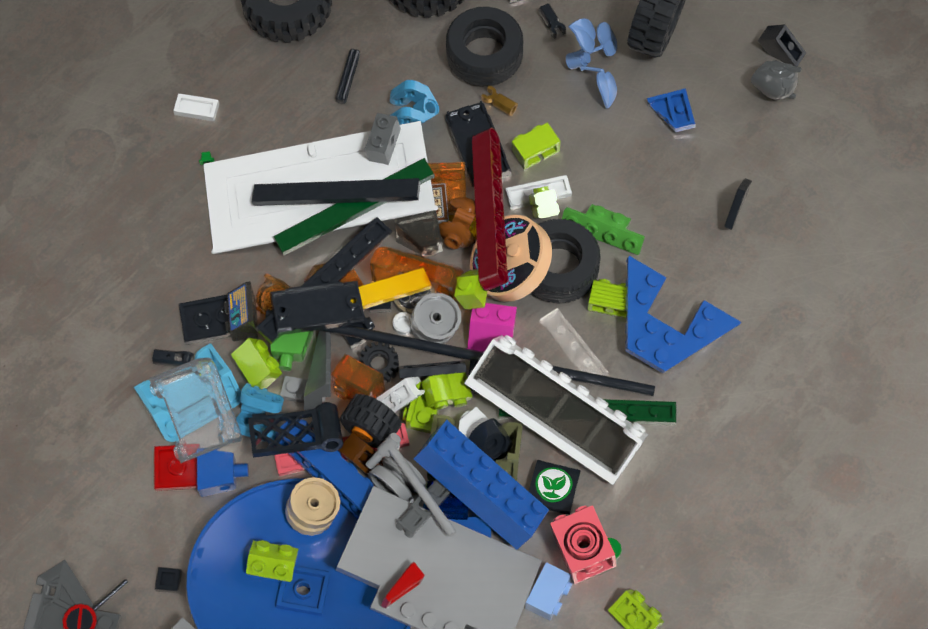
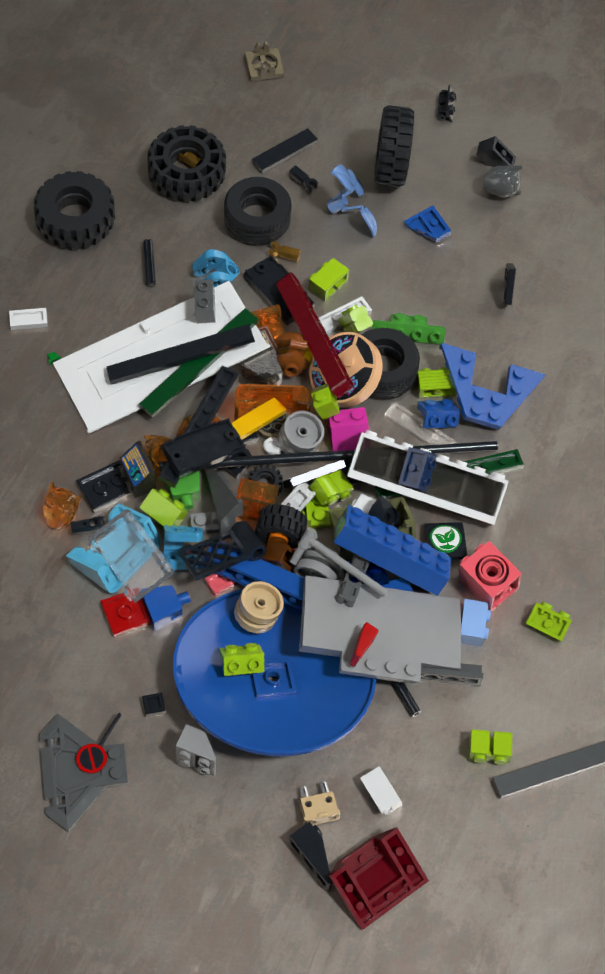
camera: 25 degrees left, 5 degrees down
none -> clear orange helmet [43,482,82,530]
none -> dark blue bracket [398,447,436,492]
none -> blue bracket [417,399,461,428]

